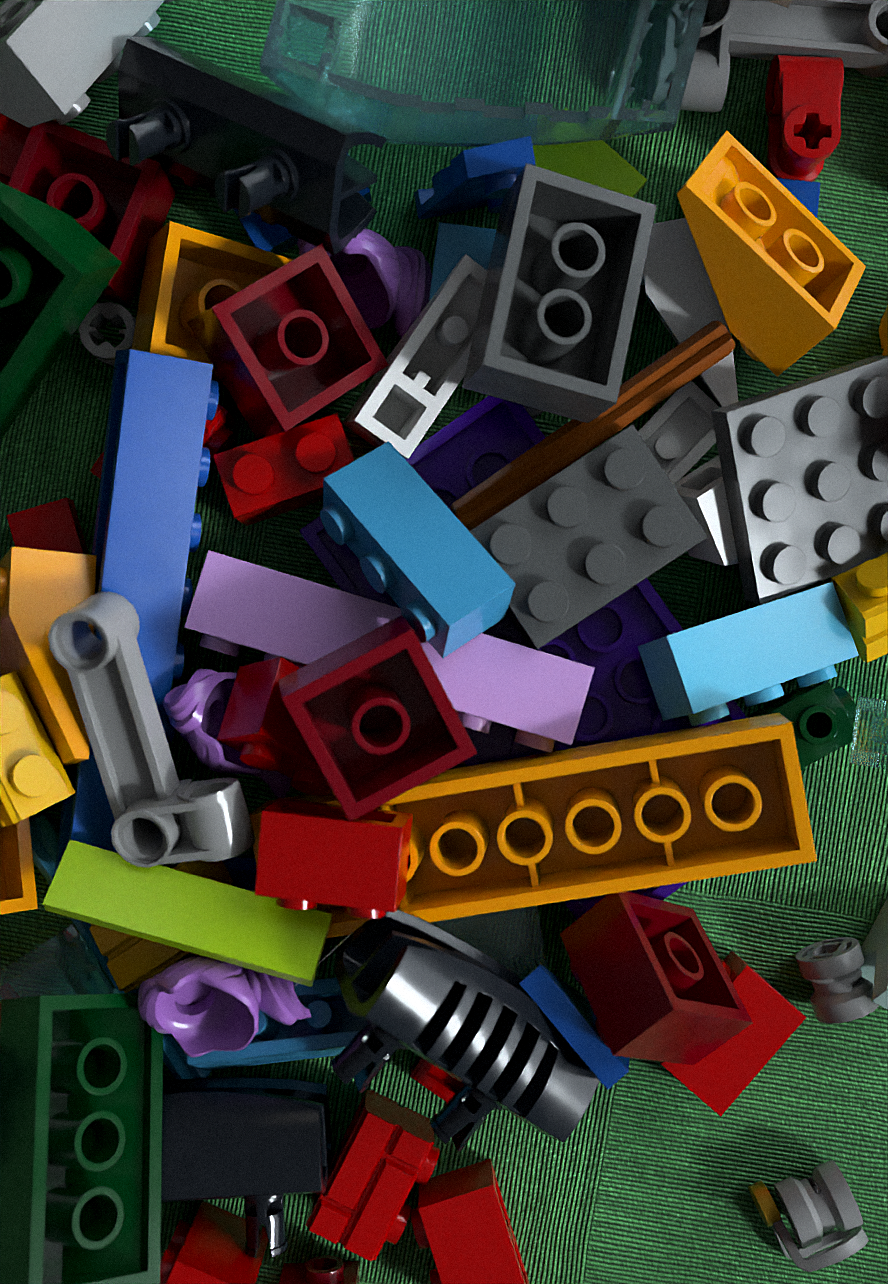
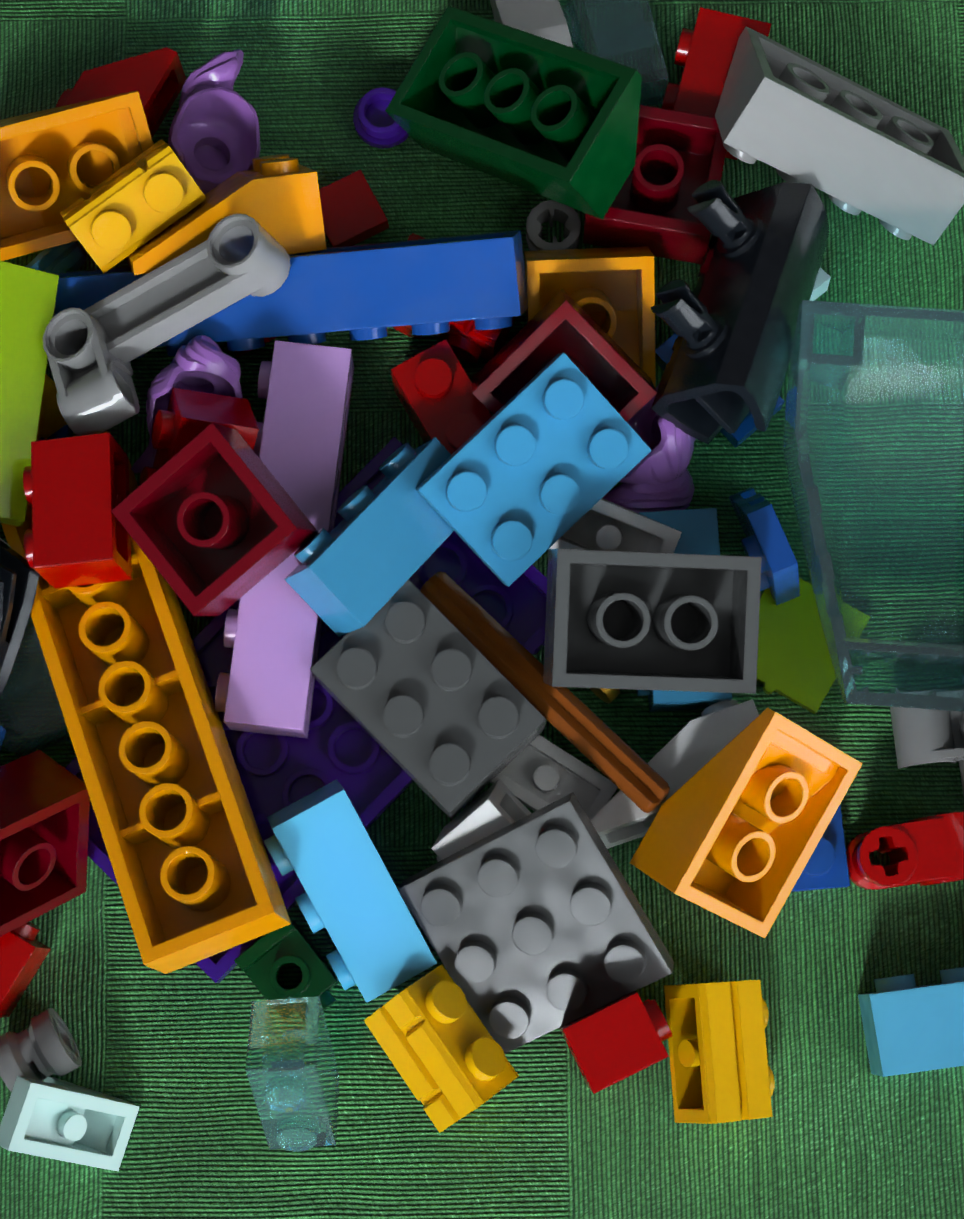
camera: 85 degrees right, 10 degrees down
none -> dark azure plate [416,352,652,587]

